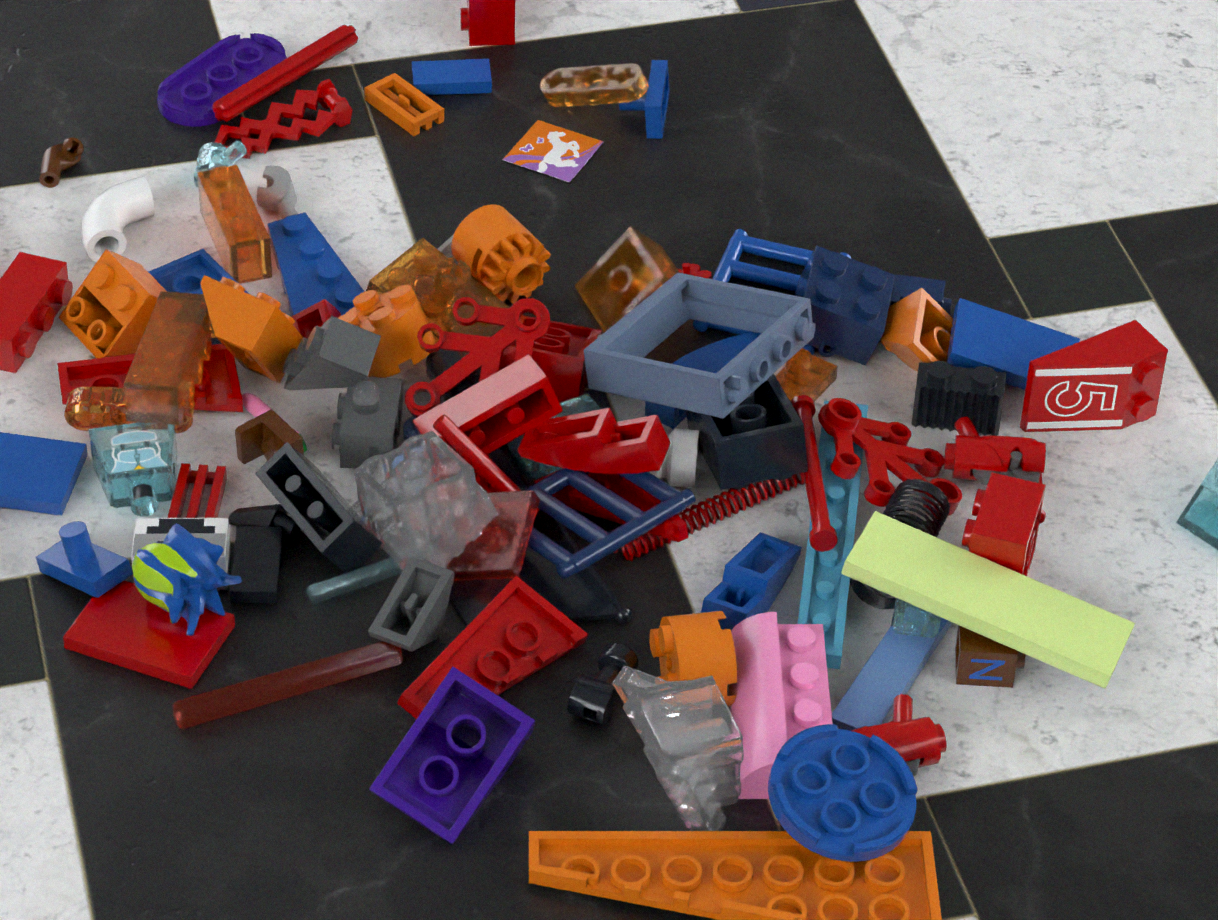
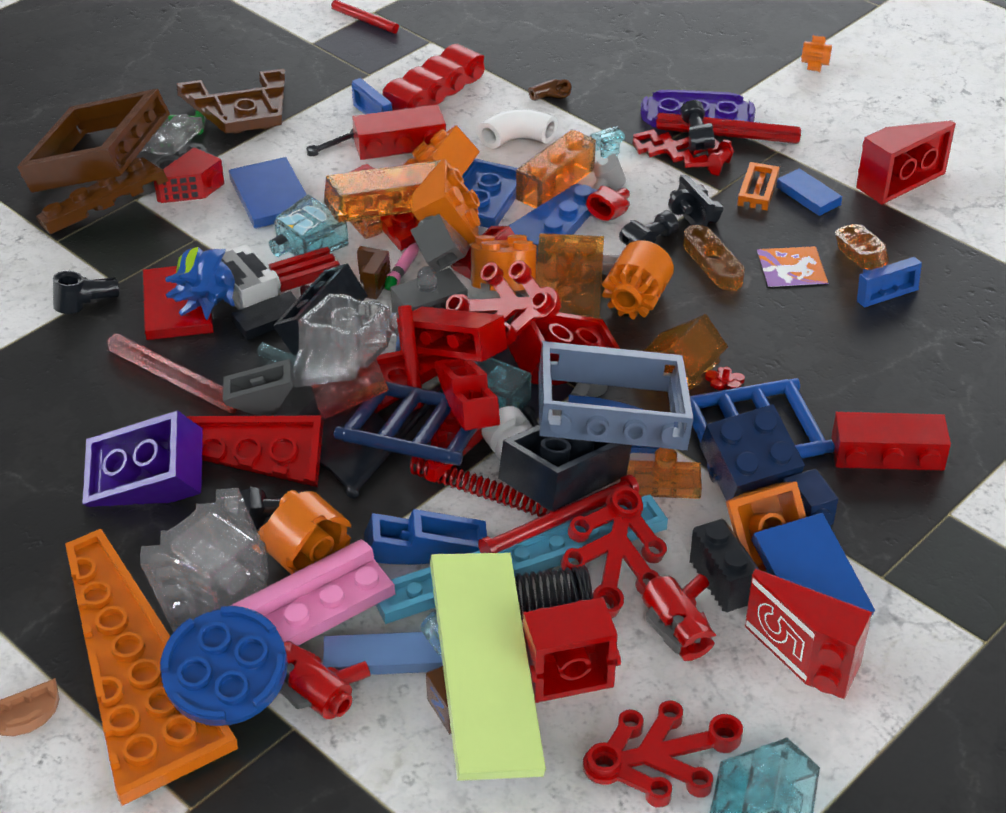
camera: 60 degrees right, 0 degrees up
blue tile [36,521,133,598] -> none
none -> black pin [53,271,120,314]
none -> red plant [583,700,743,808]
none -> red piece [586,185,630,221]
none -> black leg [619,210,679,246]
none -> black hips [668,175,723,231]
none -> black leg [680,100,715,152]
none -> clear orange beam [683,225,745,291]
none -> red brick [831,412,951,471]

